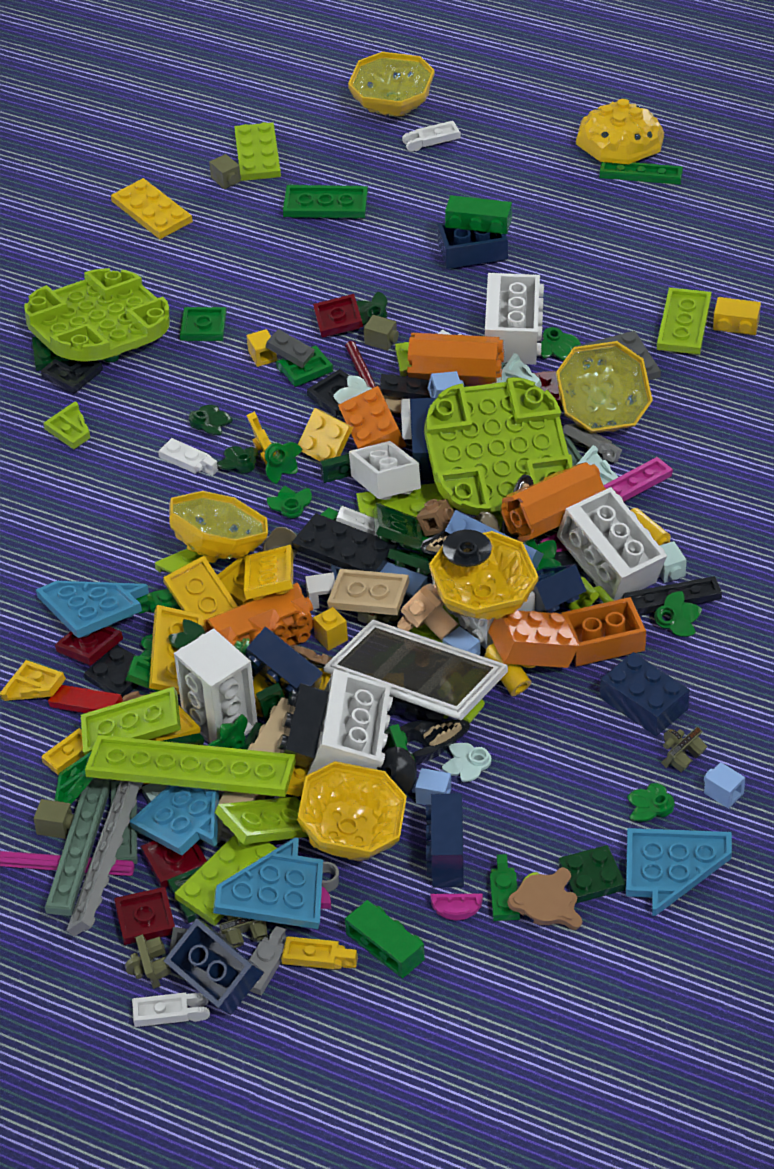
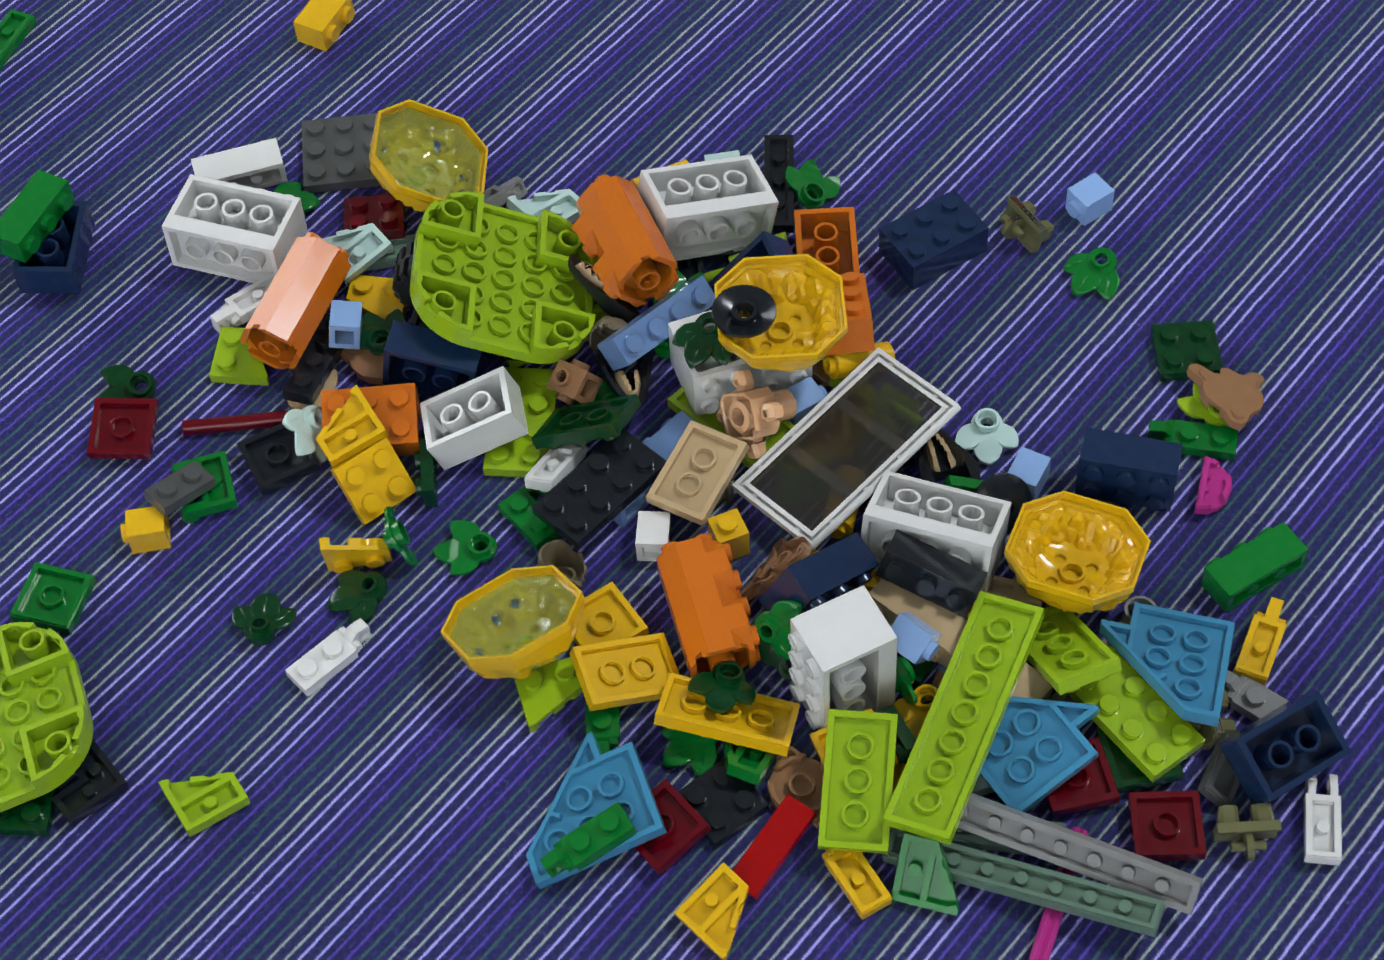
camera: 75 degrees left, 10 degrees up
olive brick [33,799,74,839] -> none
yellow plate [244,545,293,600] -> none
olive brick [364,315,399,351] -> none
dark green plate [387,548,433,575] -> none
white tile [401,399,412,440] -> none
dark pink plate [604,457,673,502] -> none
dark azure wing [626,828,732,916] -> none
lime plate [657,287,712,355] -> none
none -> white brick [191,138,288,189]
none -> yellow wing [315,385,388,468]
none -> green hinge [540,801,637,878]
none -> light blue brick [891,612,942,664]

